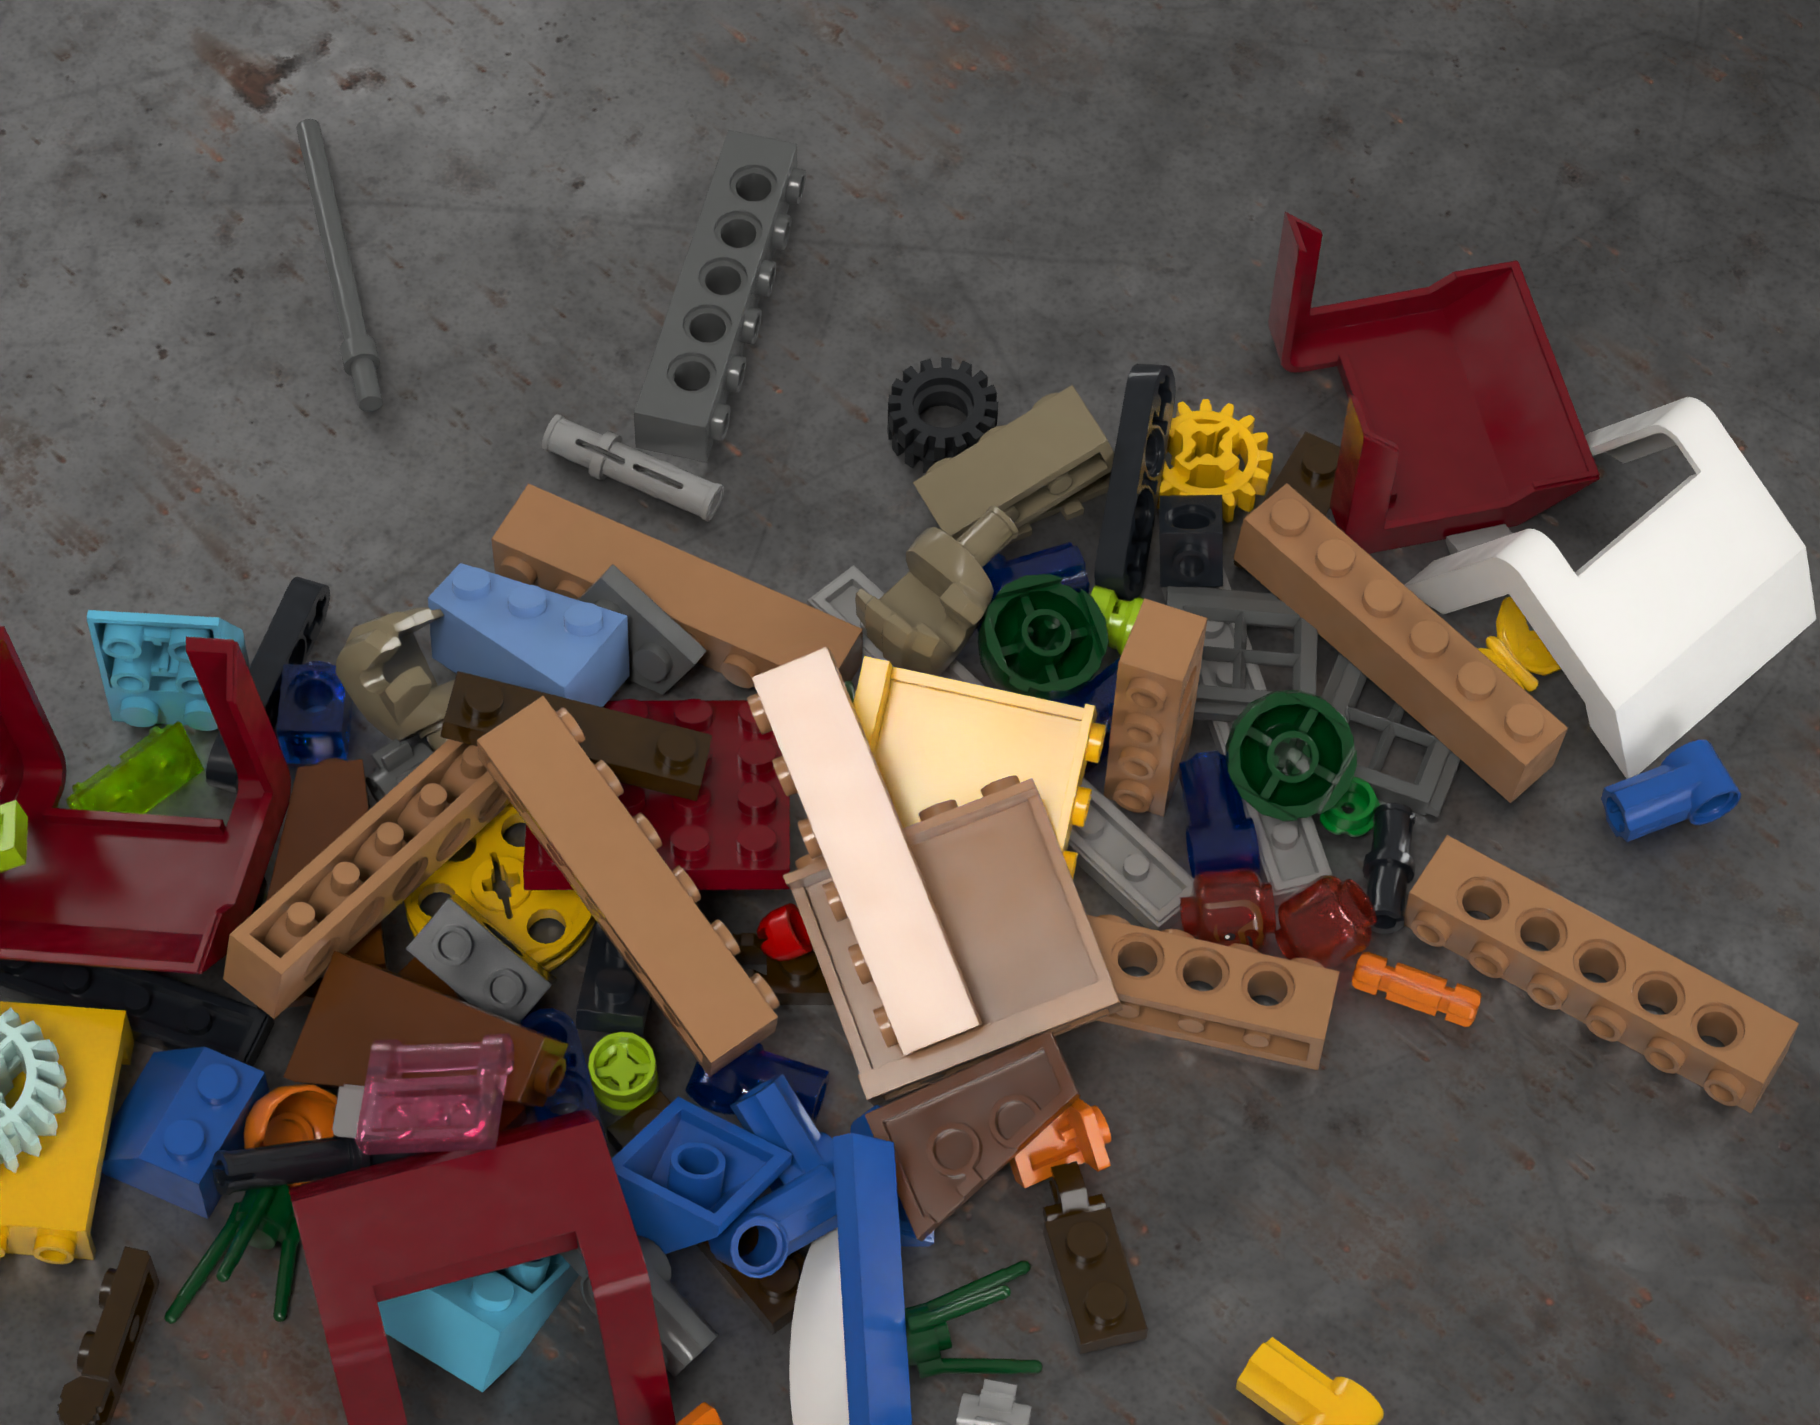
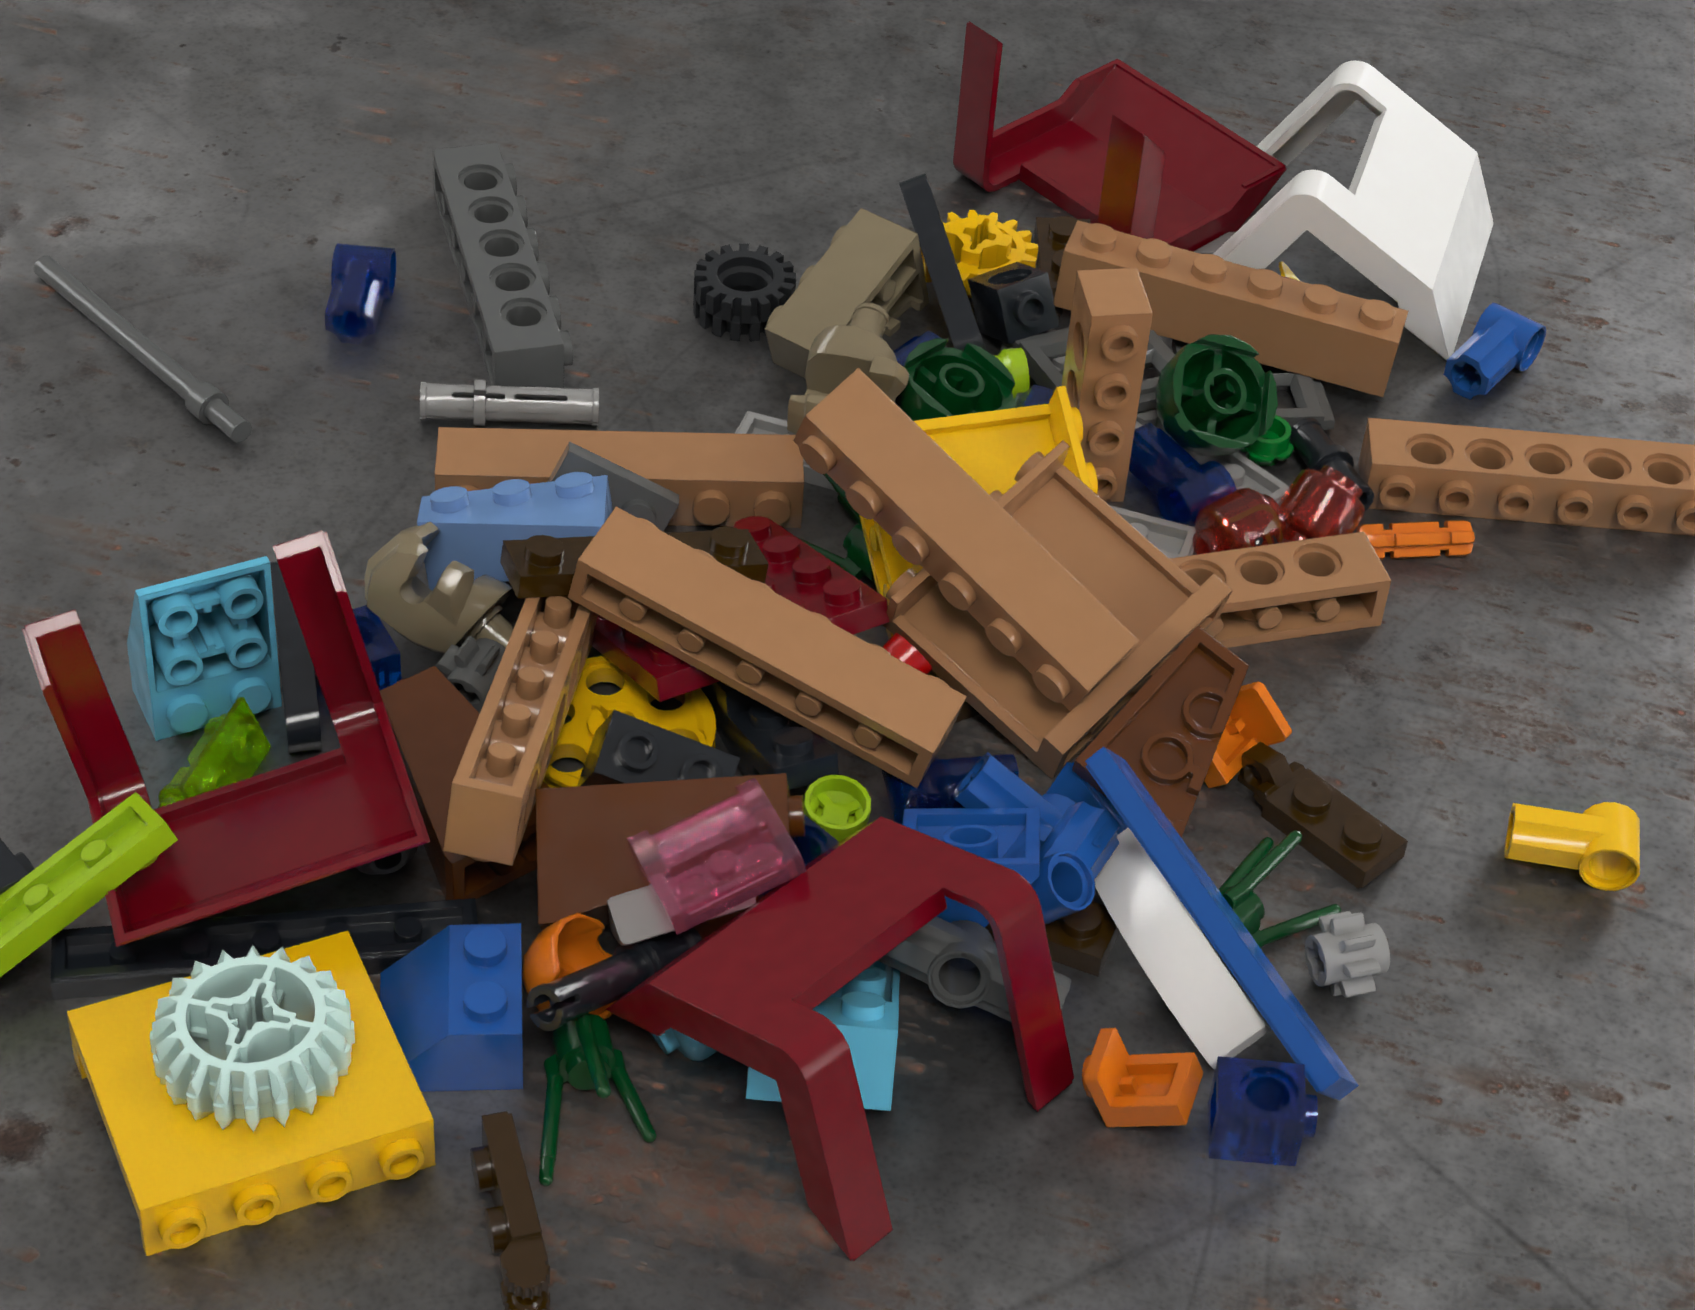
camera: 30 degrees left, 15 degrees down
none -> clear blue piece [324,243,397,344]

